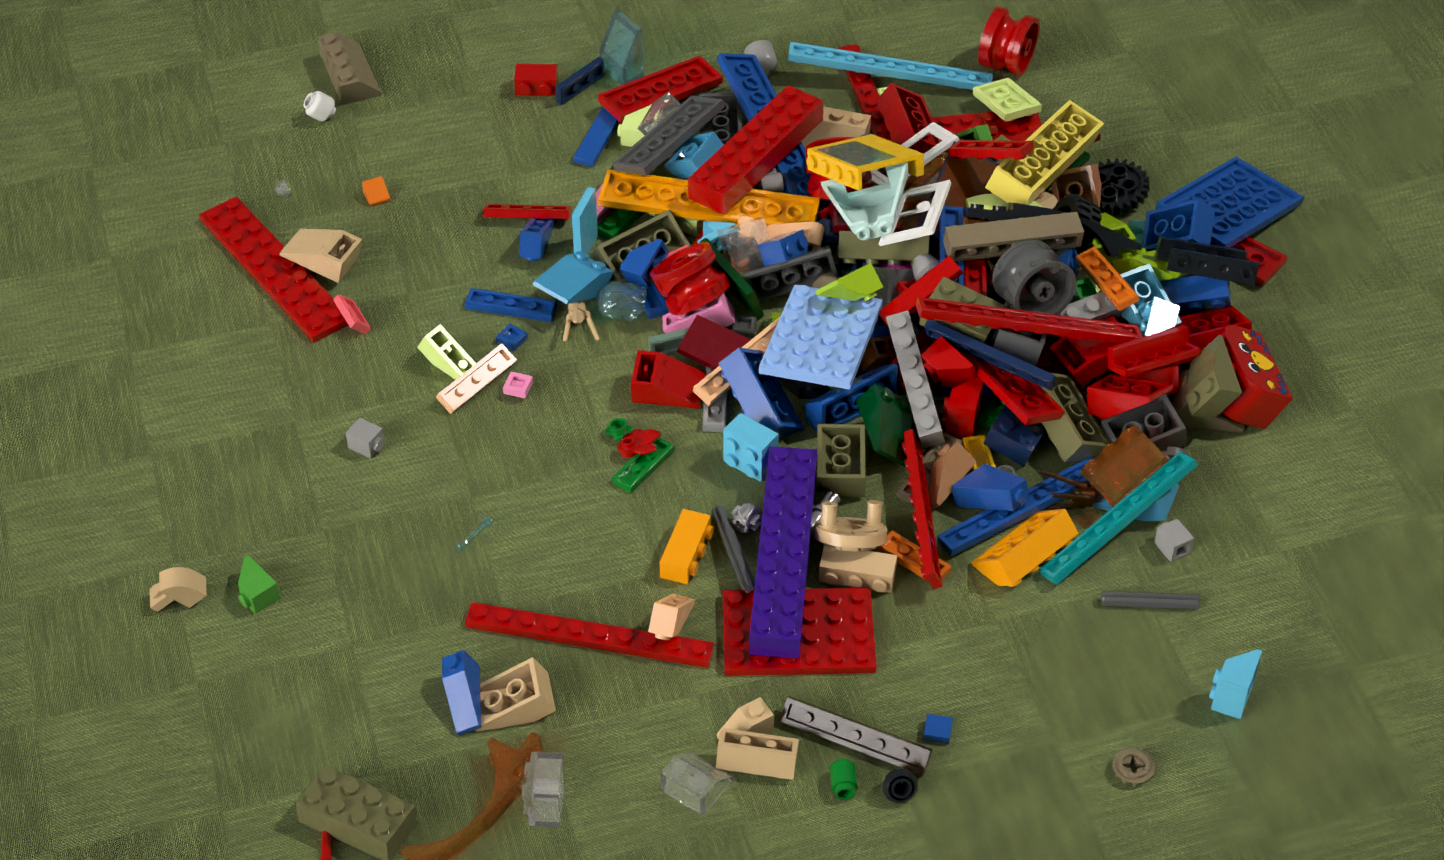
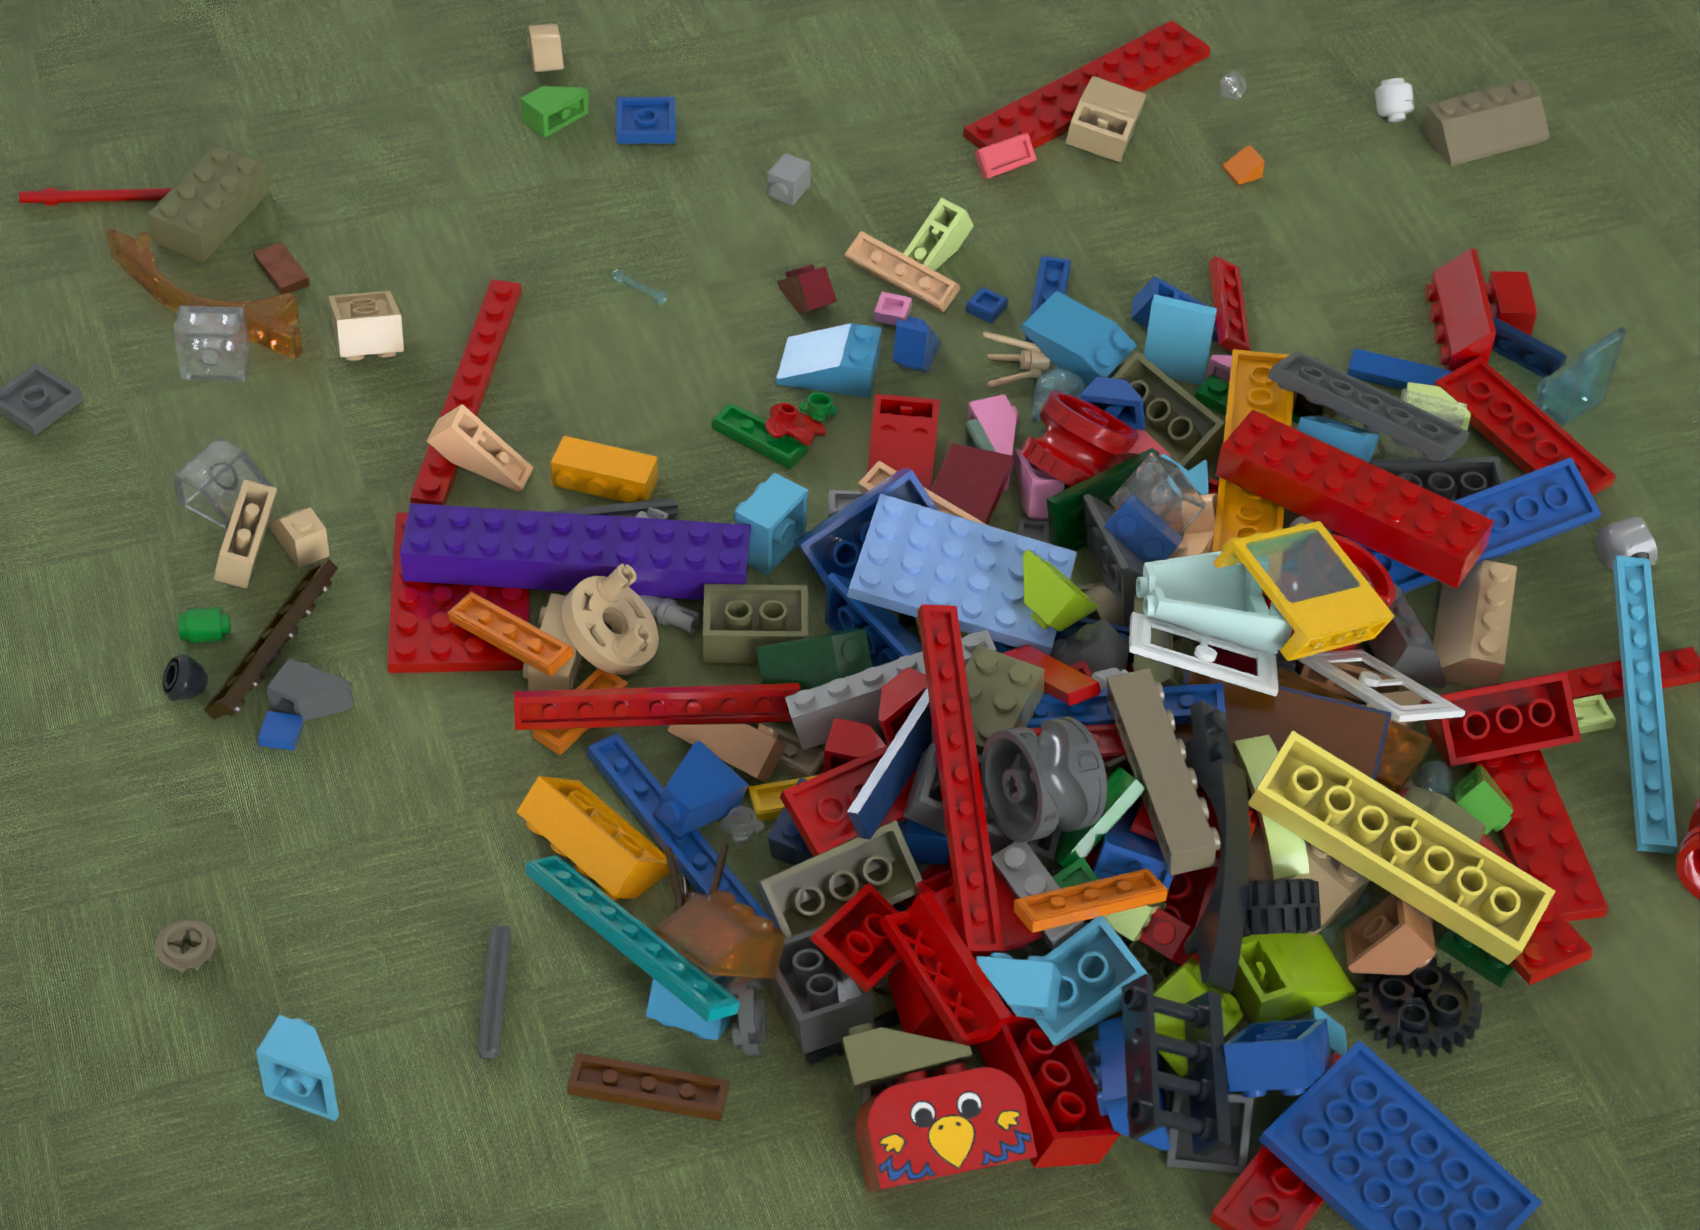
camera: 85 degrees right, 0 degrees up
slope [442,650,481,735] -> none
red plate [948,140,1034,160] -> none
yellowish green plate [973,78,1042,122] -> none
light grey brick [1154,519,1194,562] -> none
none -> copper tile [254,242,310,296]
none -> dark grey slope [267,658,354,721]
none -> orange tile [447,592,574,677]
none -> reddish brown plate [567,1053,730,1122]
none -> blue plate [616,97,676,144]
none -> dark azure slope [776,323,882,398]
none -> dark red slope [777,263,837,314]
none -> blue slope [893,316,942,373]
none -> bright pink slope [967,394,1019,491]
none -> red slope [1425,249,1496,371]

